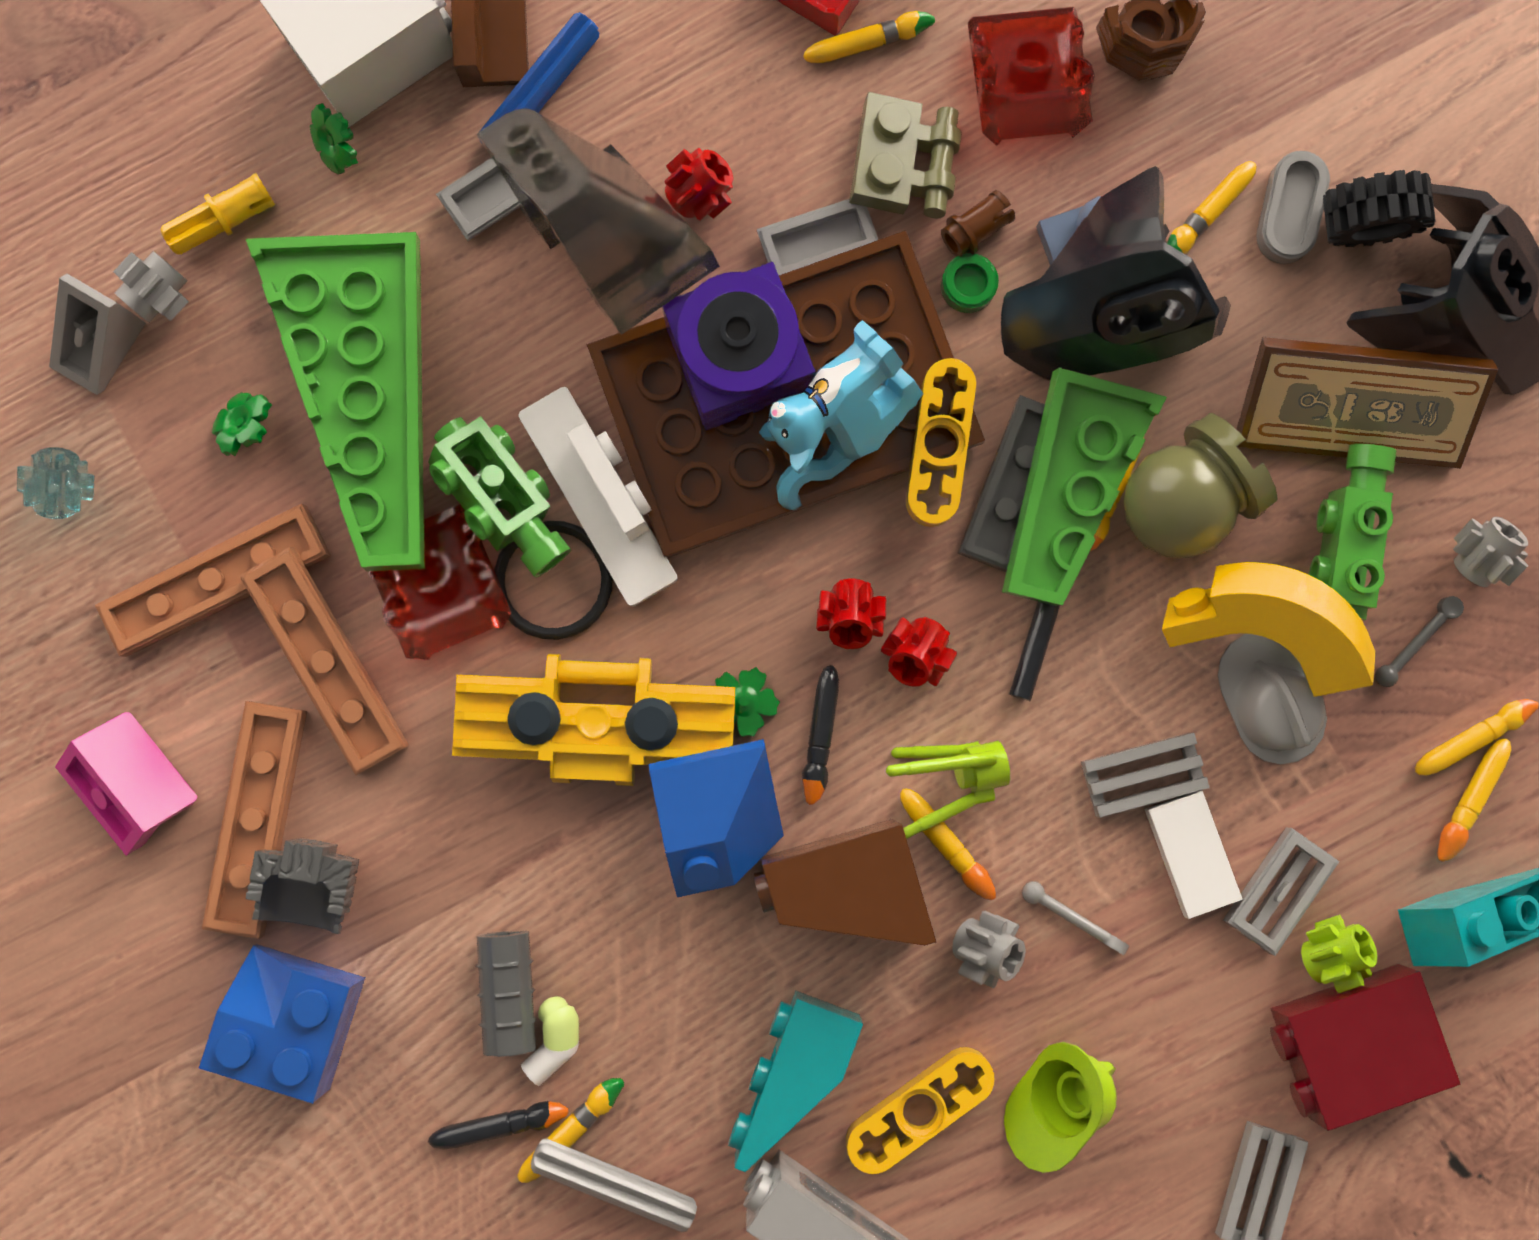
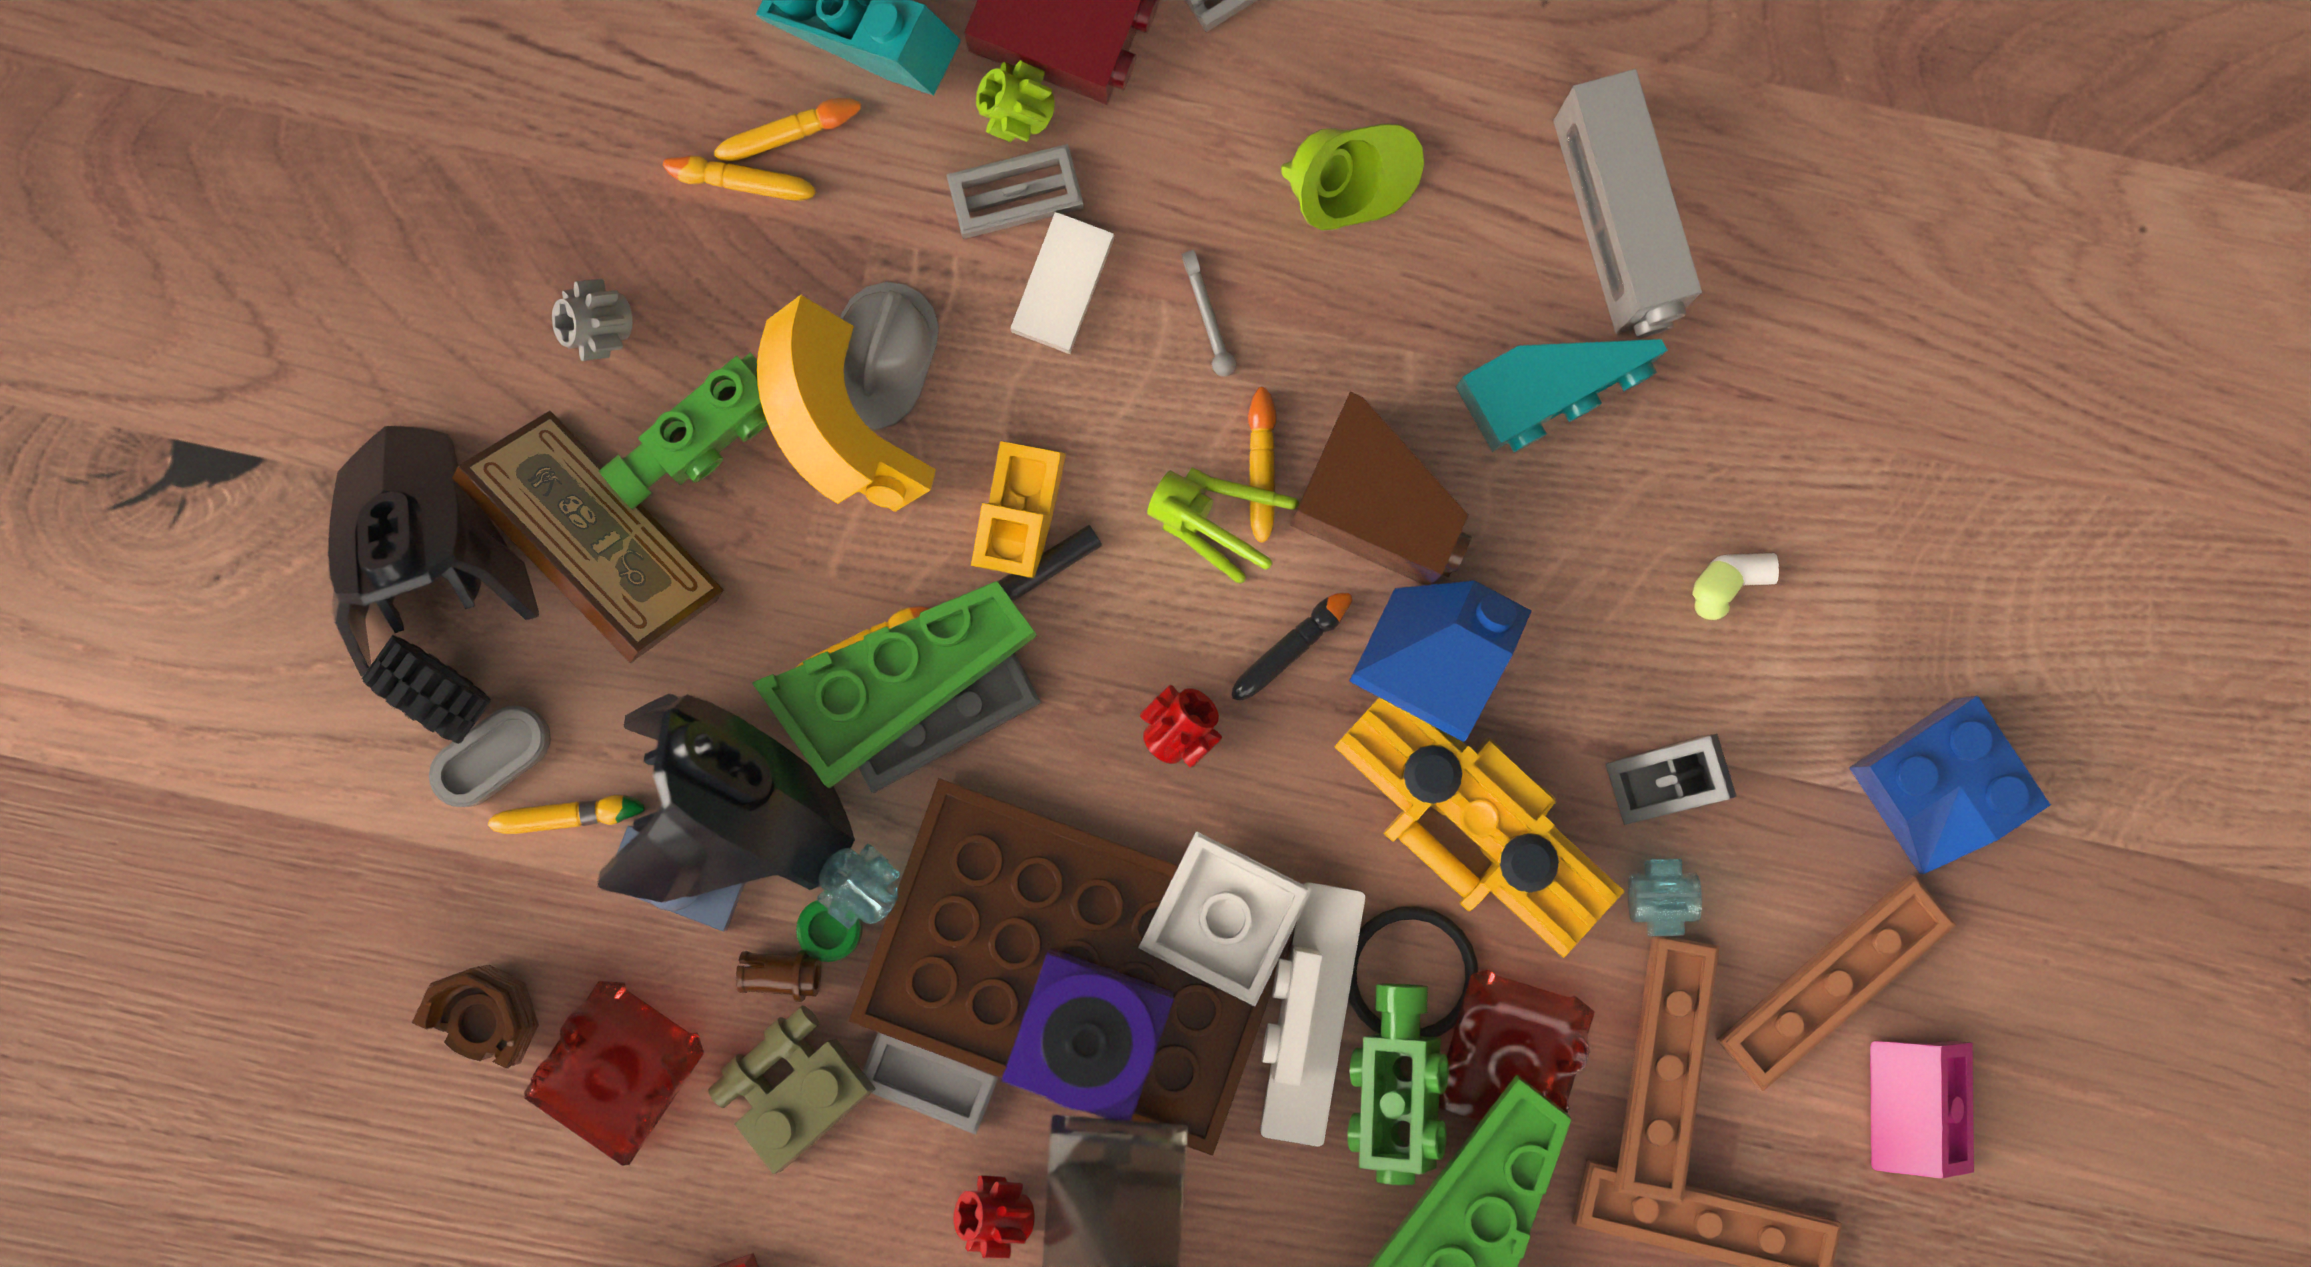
camera: 130 degrees left, 0 degrees up
dark grey hair [246,838,359,934] -> none
black piece [428,1101,569,1150] -> none
dark grey axle [476,931,537,1057] -> none
yellow piece [517,1078,624,1183] -> none
light grey axle [531,1139,697,1232] -> none
green plant [715,667,780,737] -> none
medium azure animal [759,320,923,510] -> none
yellow piece [803,11,935,63] -> none
yellow beam [846,1047,994,1174] -> none
red gear [880,617,957,687] -> none
yellow beam [906,358,976,527] -> none
light grey gear [952,911,1026,988] -> none
light grey tile [1081,733,1210,818] -> none
olive tile [1124,413,1278,558] -> none
dark grey hinge [1375,596,1464,687] -> none
none -> clear light blue gear [817,844,900,929]
none -> yellow slope [971,441,1066,578]
none -> white tile [1138,831,1313,1006]
none -> dark grey slope [1605,734,1737,825]
none -> clear light blue gear [1628,859,1702,936]

